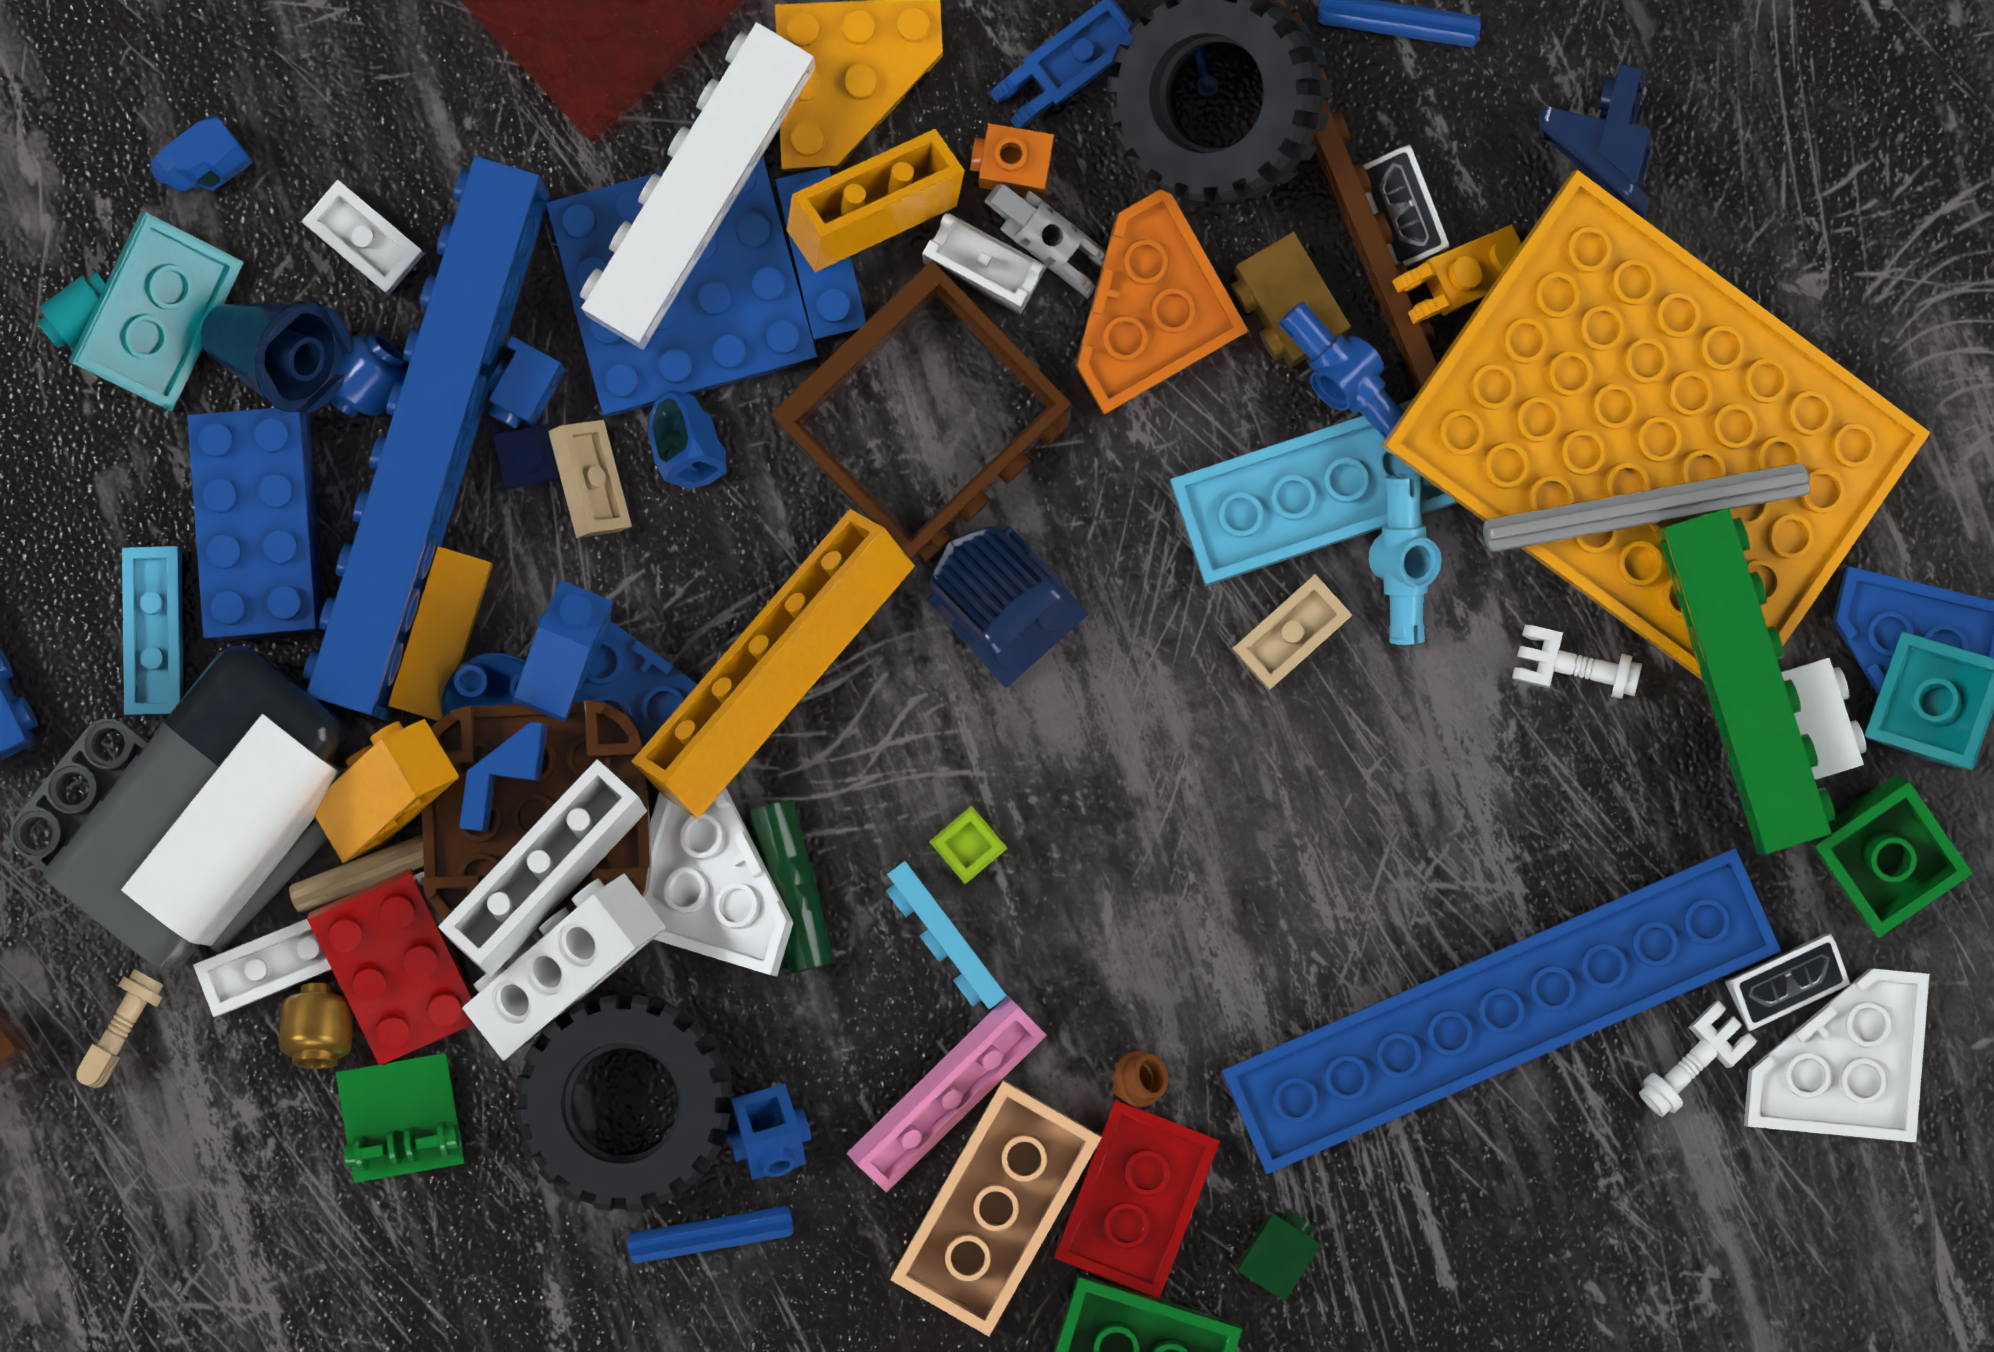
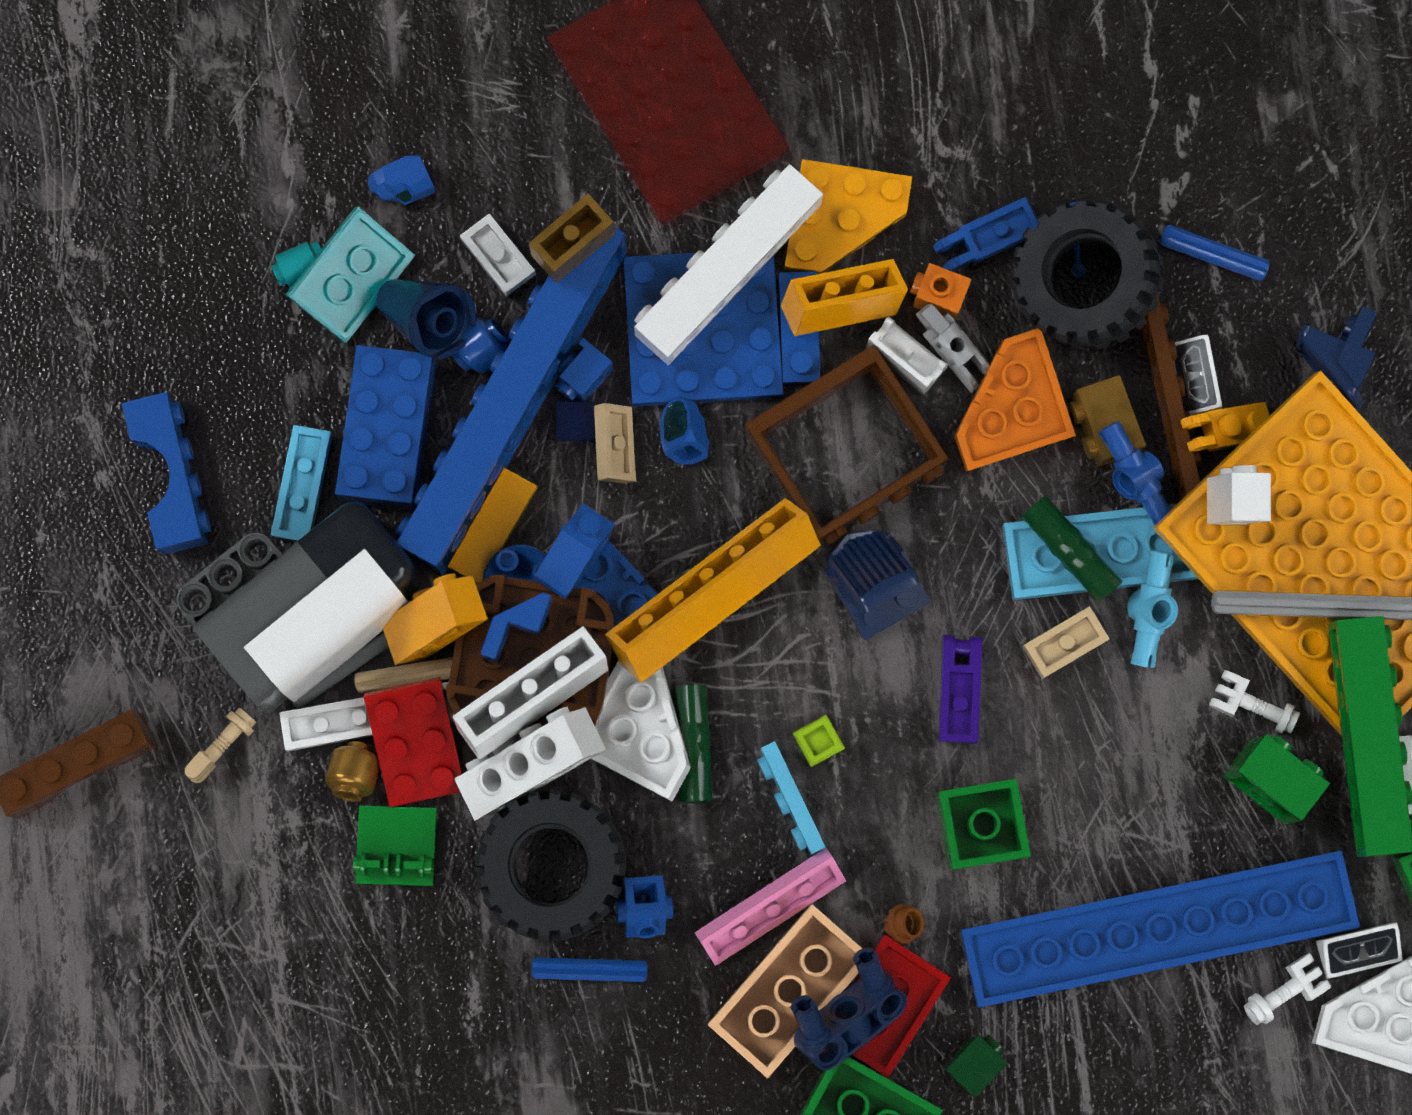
camera: 10 degrees right, 5 degrees down
none -> pearl gold brick [529,193,615,284]
none -> dark blue piece [791,947,907,1071]
none -> green brick [935,779,1031,871]
none -> dark purple plate [938,635,982,744]
none -> dark green axle [1022,495,1123,603]
none -> white brick [1207,465,1271,525]
none -> green brick [1222,734,1330,825]

